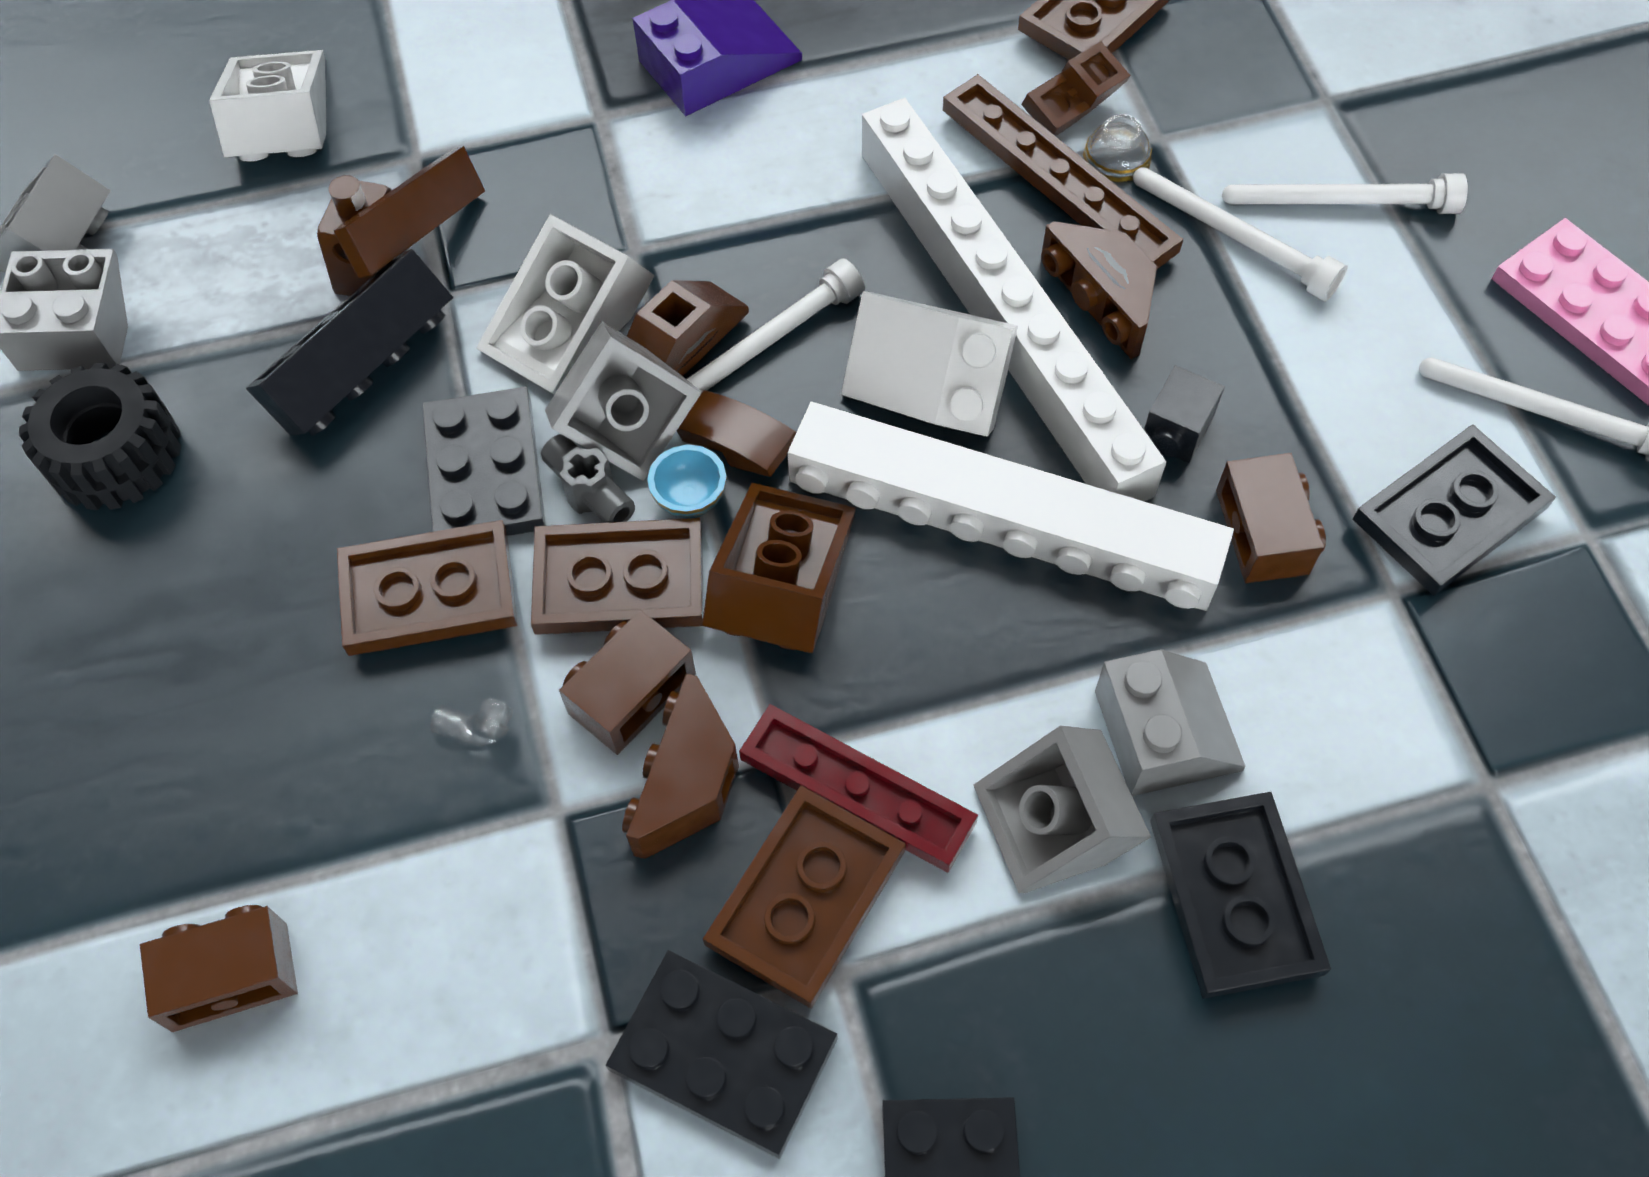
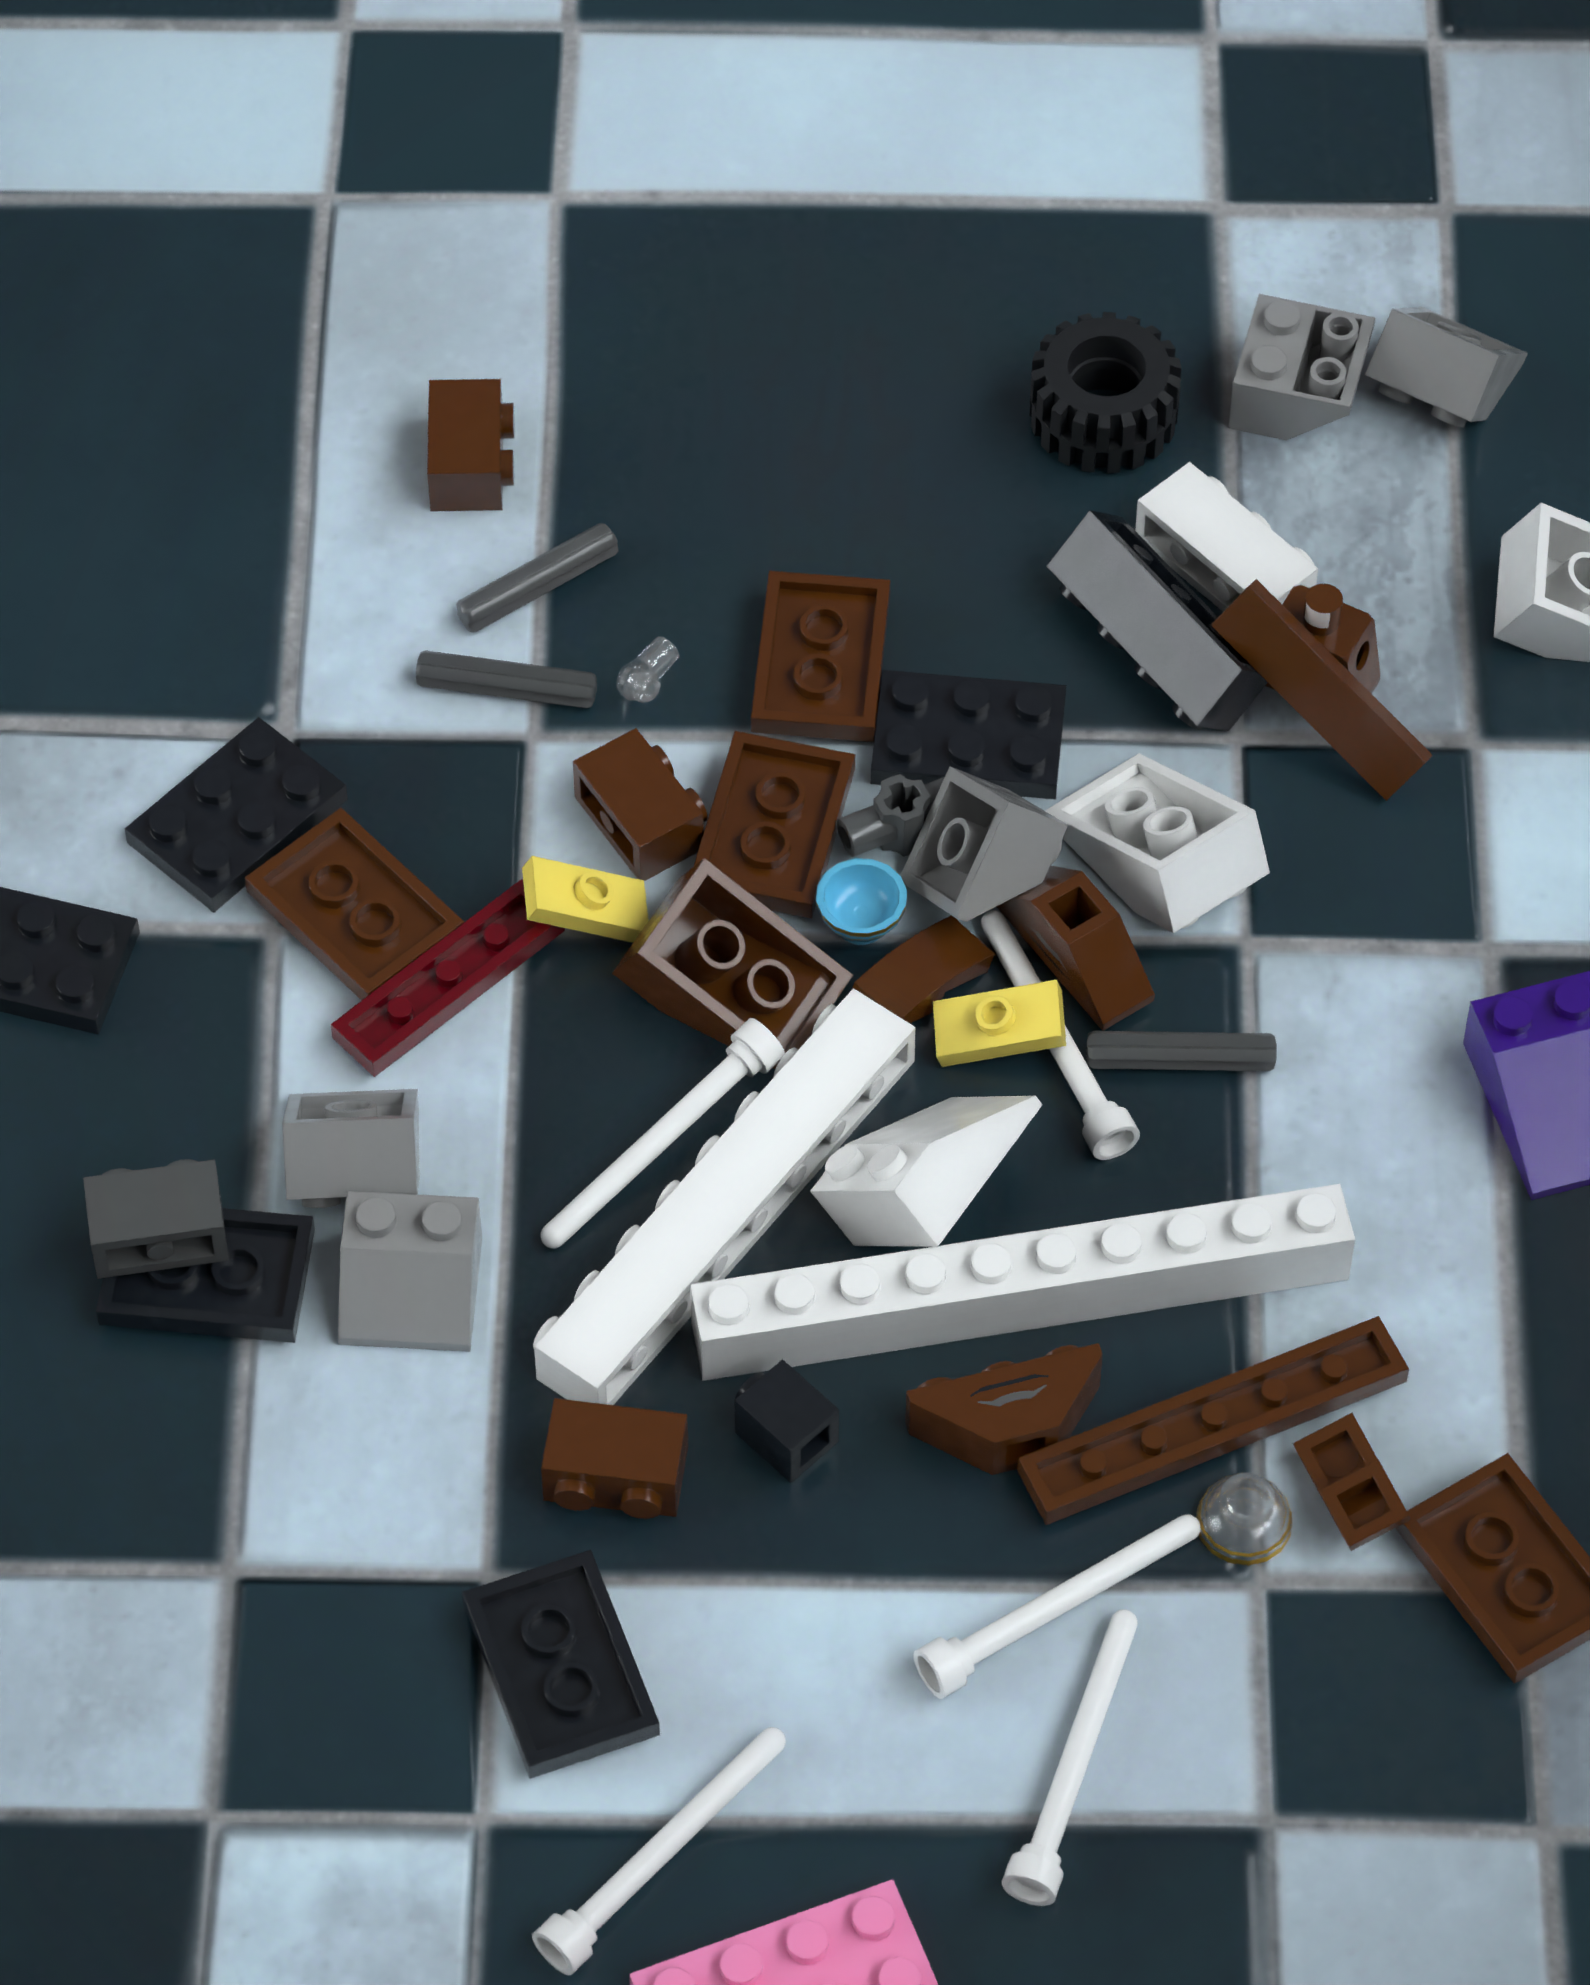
camera: 105 degrees right, 5 degrees down
reddish brown slope [622,673,739,859] -> none
none -> dark grey brick [83,1159,229,1279]
none -> dark grey axle [415,650,597,708]
none -> dark grey axle [456,523,618,632]
none -> light yellow plate [522,856,649,943]
none -> white piece [541,1018,785,1249]
none -> light yellow plate [933,980,1066,1067]
none -> dark grey axle [1086,1031,1277,1071]
none -> white brick [1135,462,1318,612]

